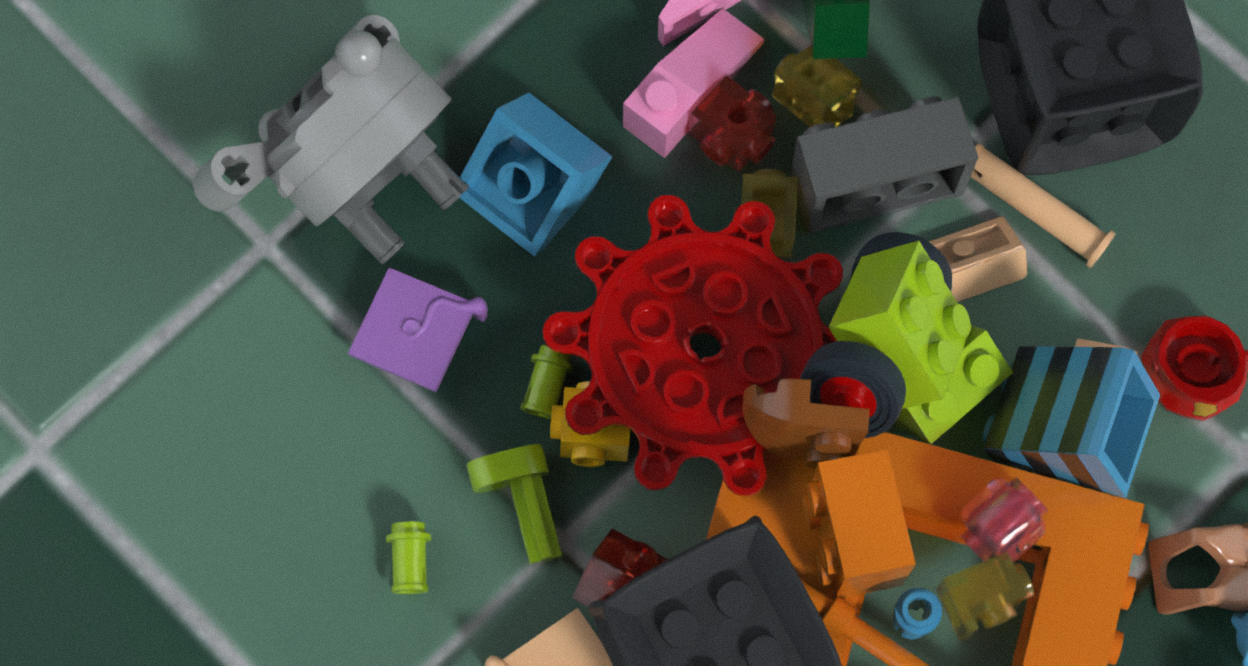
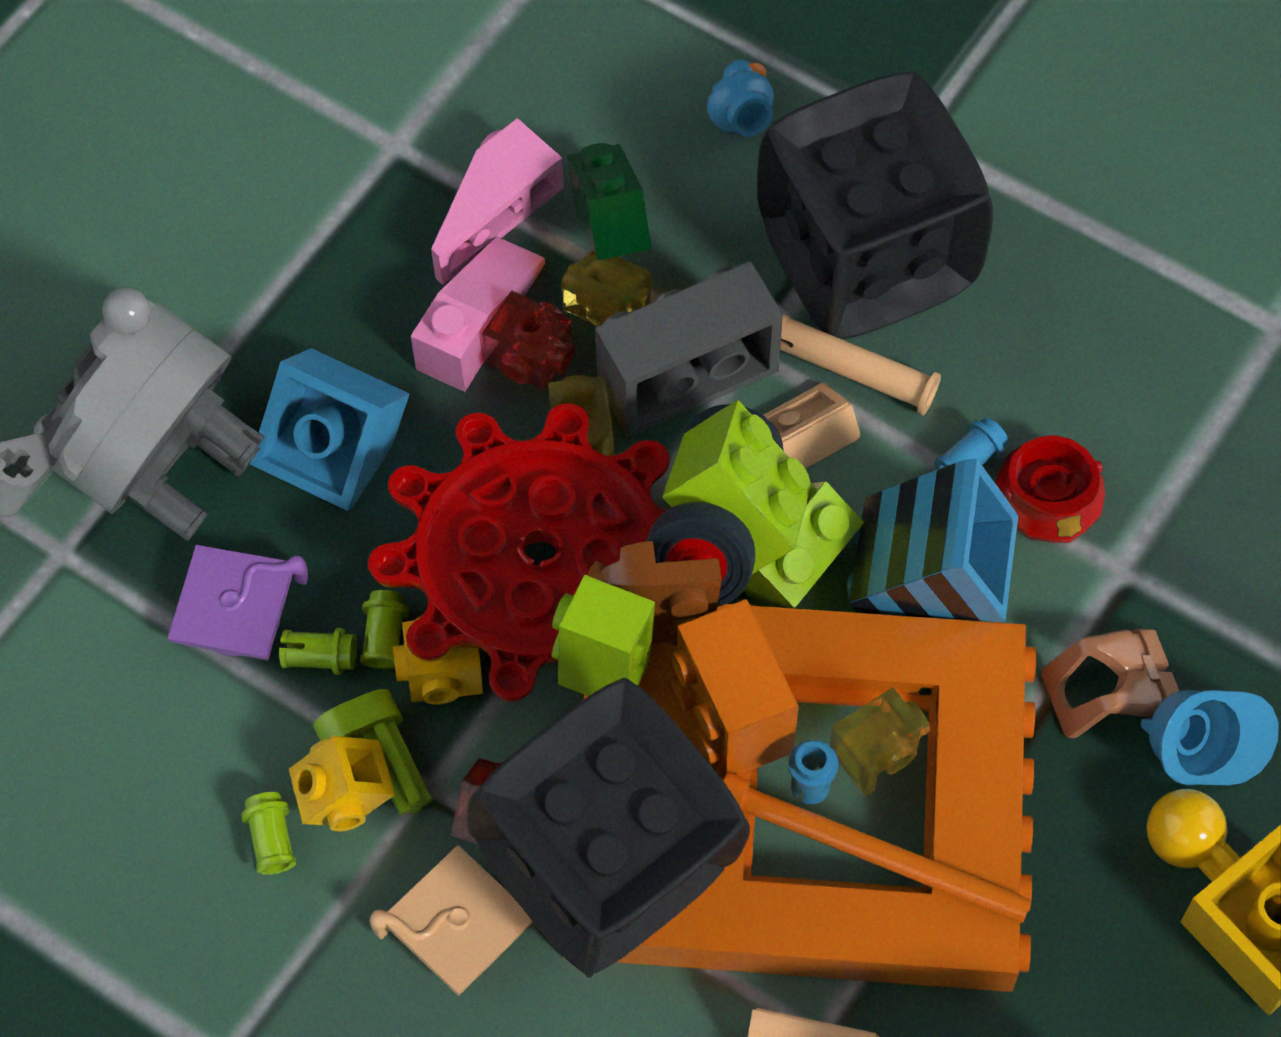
camera: 10 degrees left, 10 degrees down
clear pink head [960,477,1048,564] -> none
none -> lime pin [279,628,358,675]
none -> yellow brick [288,736,395,832]
none -> lime brick [552,575,655,696]
none -> dark azure pin [934,417,1008,469]

